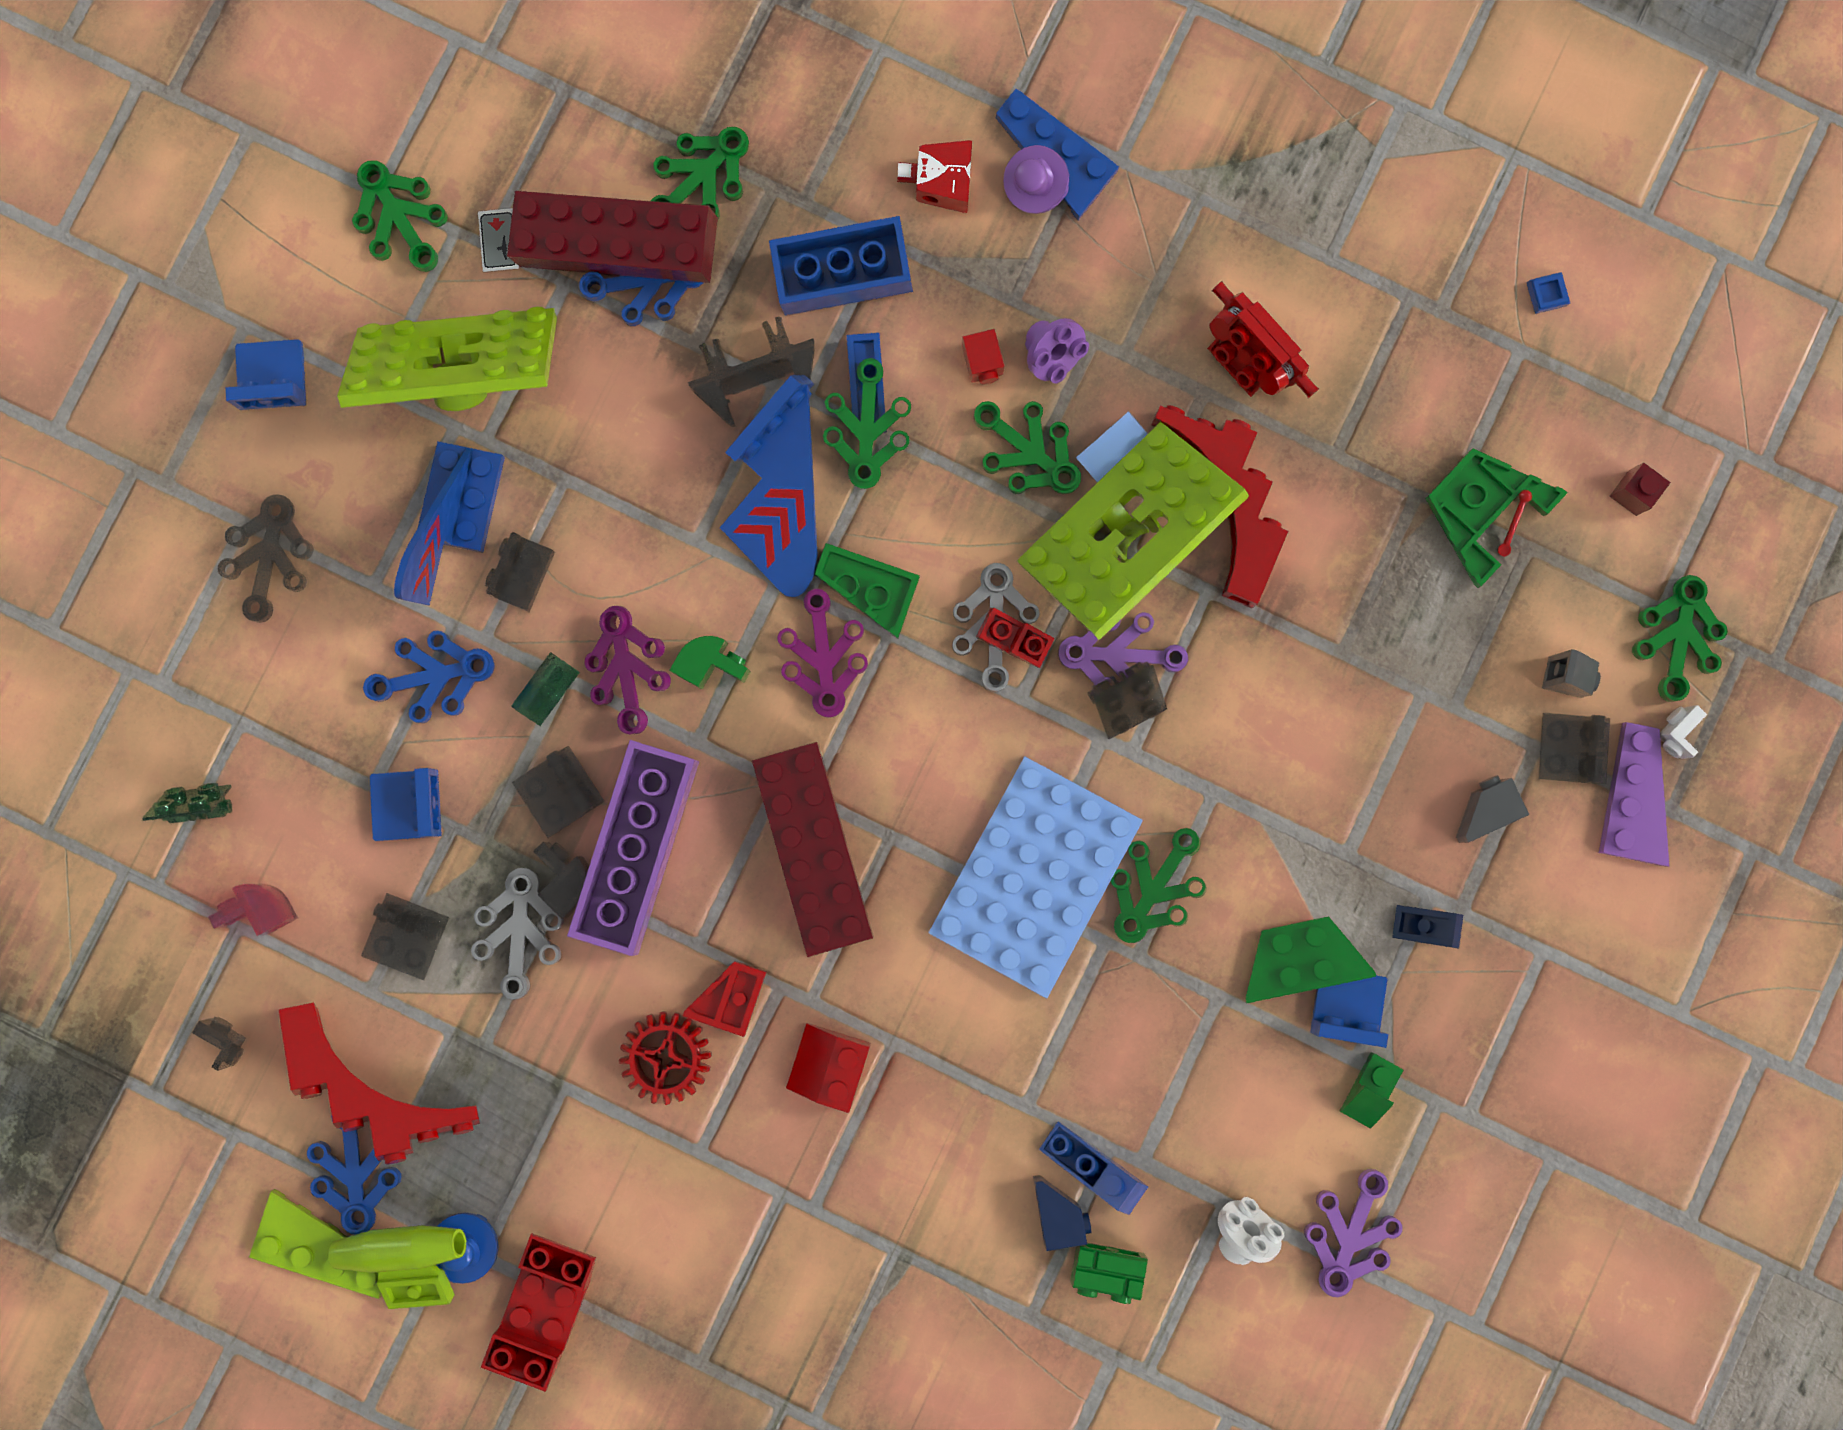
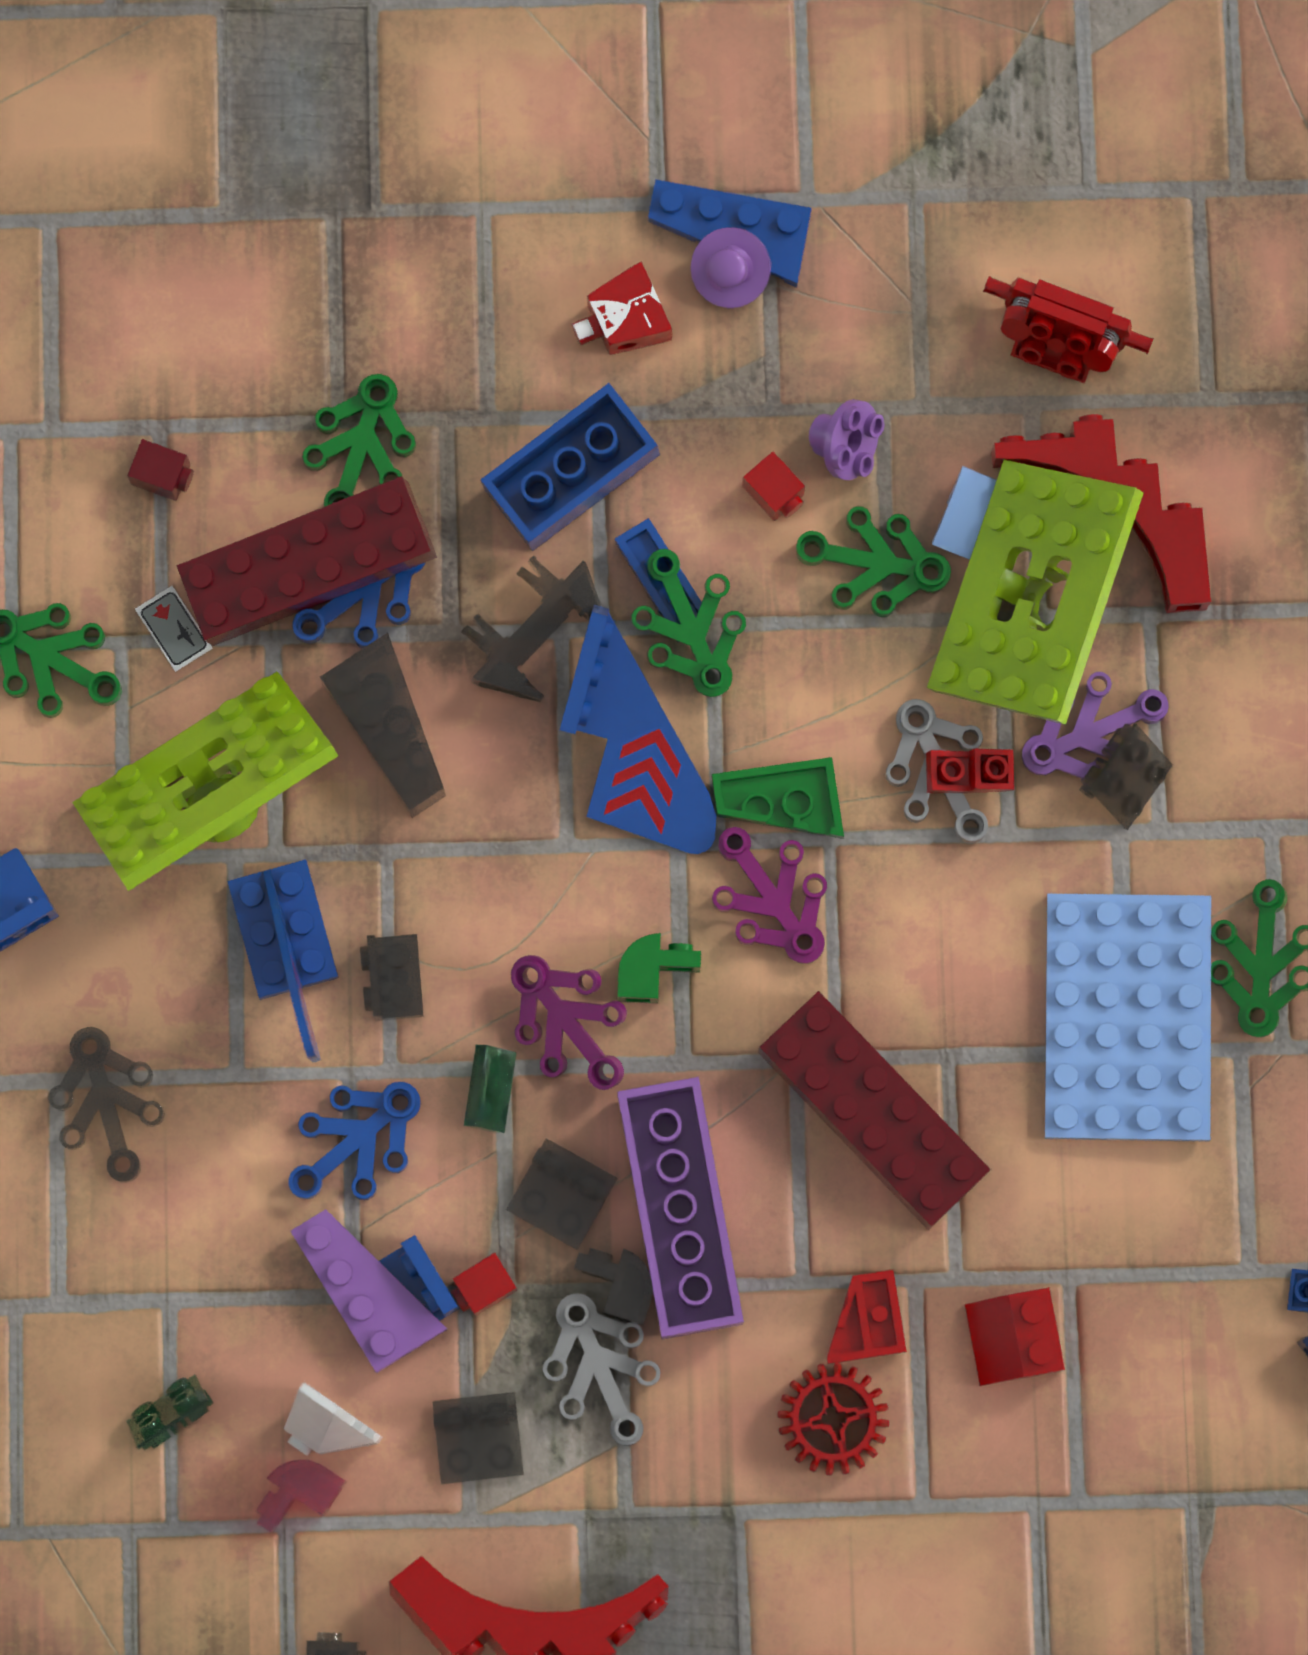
camera: 25 degrees left, 5 degrees down
none -> dark red brick [127,439,194,501]
none -> white wedge [284,1383,383,1456]
none -> medium lavender wing [291,1209,448,1373]
none -> clear smoke wedge [320,632,446,818]
none -> red brick [451,1253,518,1316]

